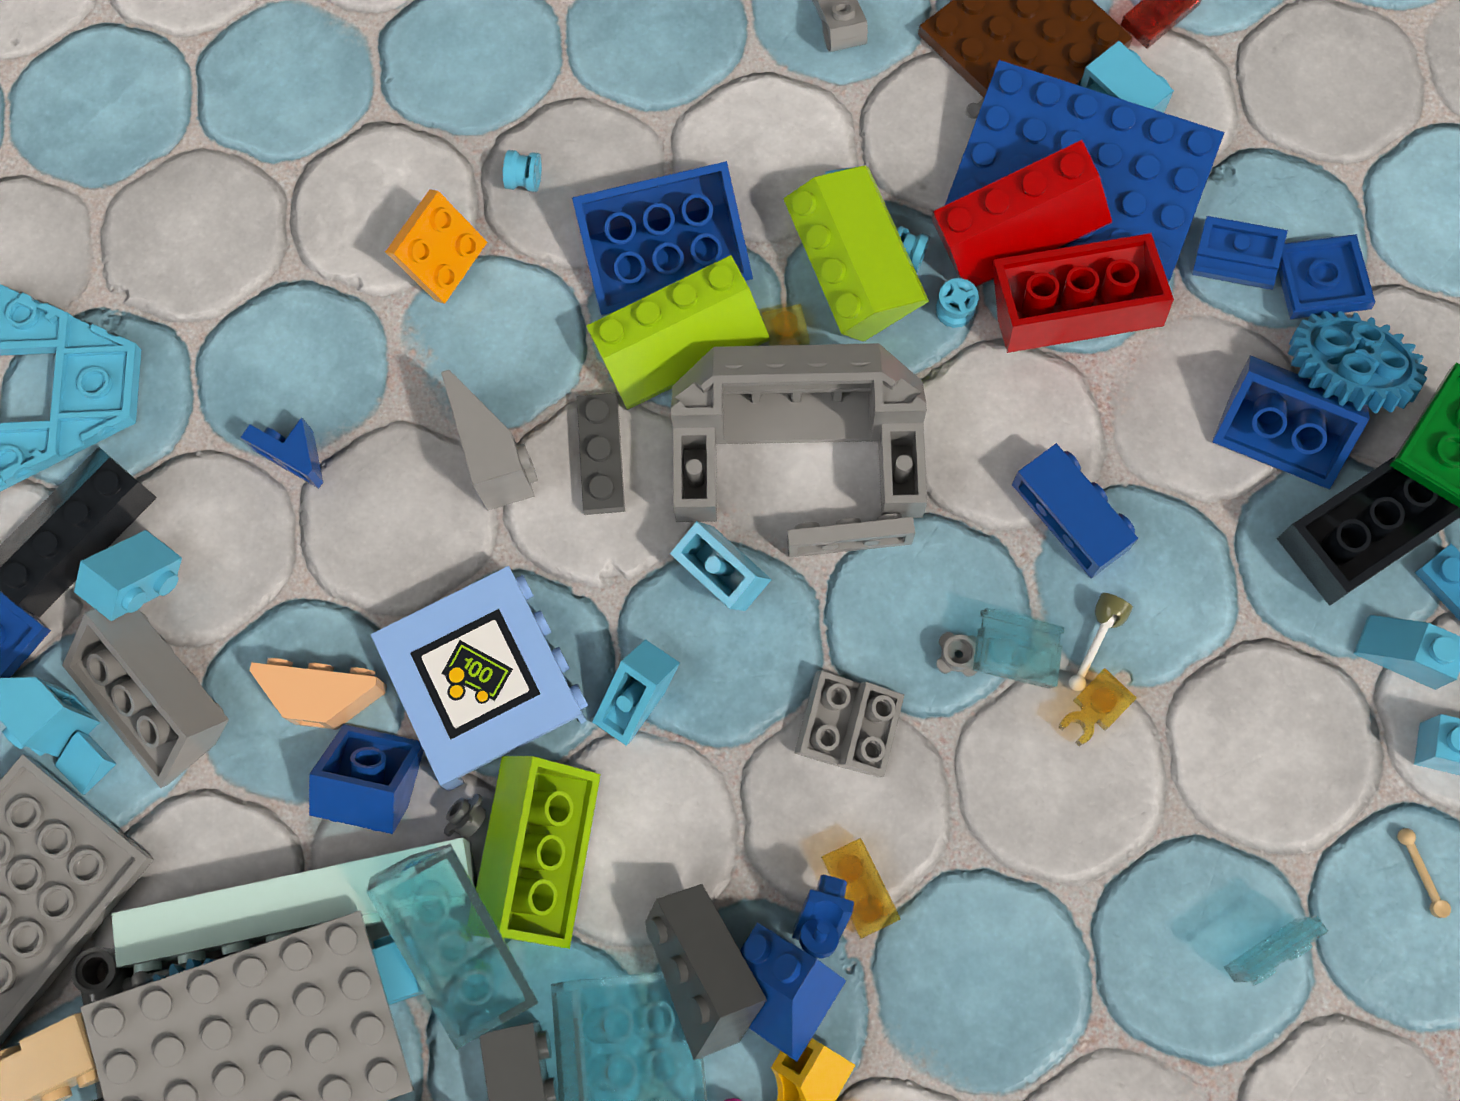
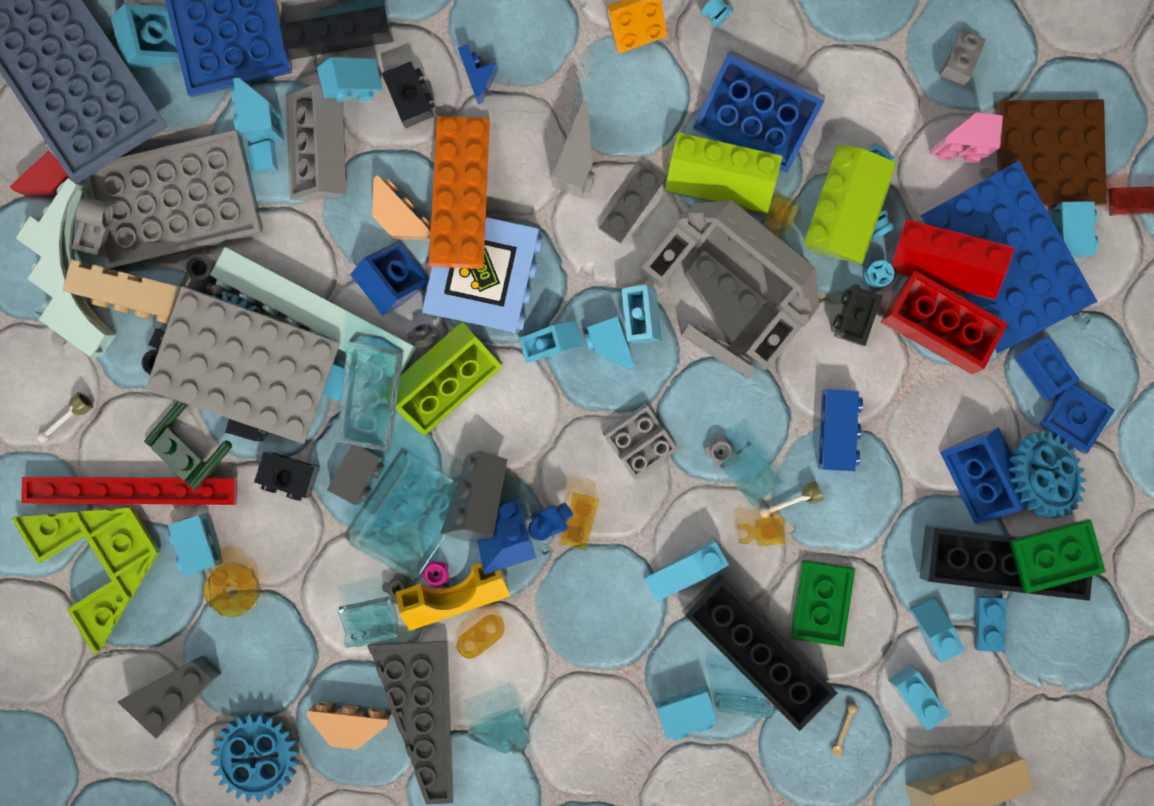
camera: 35 degrees right, 15 degrees up
none -> black brick [382,61,436,129]
none -> orange plate [429,116,490,269]
none -> medium azure slope [584,317,635,370]
none -> medium azure slope [644,539,729,601]
none -> medium azure brick [655,686,718,740]
none -> black brick [682,574,838,732]
none -> dark grey wedge [685,250,766,344]
none -> green tile [790,559,855,647]
none -> pearl dark grey bracket [832,284,882,346]
none -> bright pink slope [930,113,1003,163]

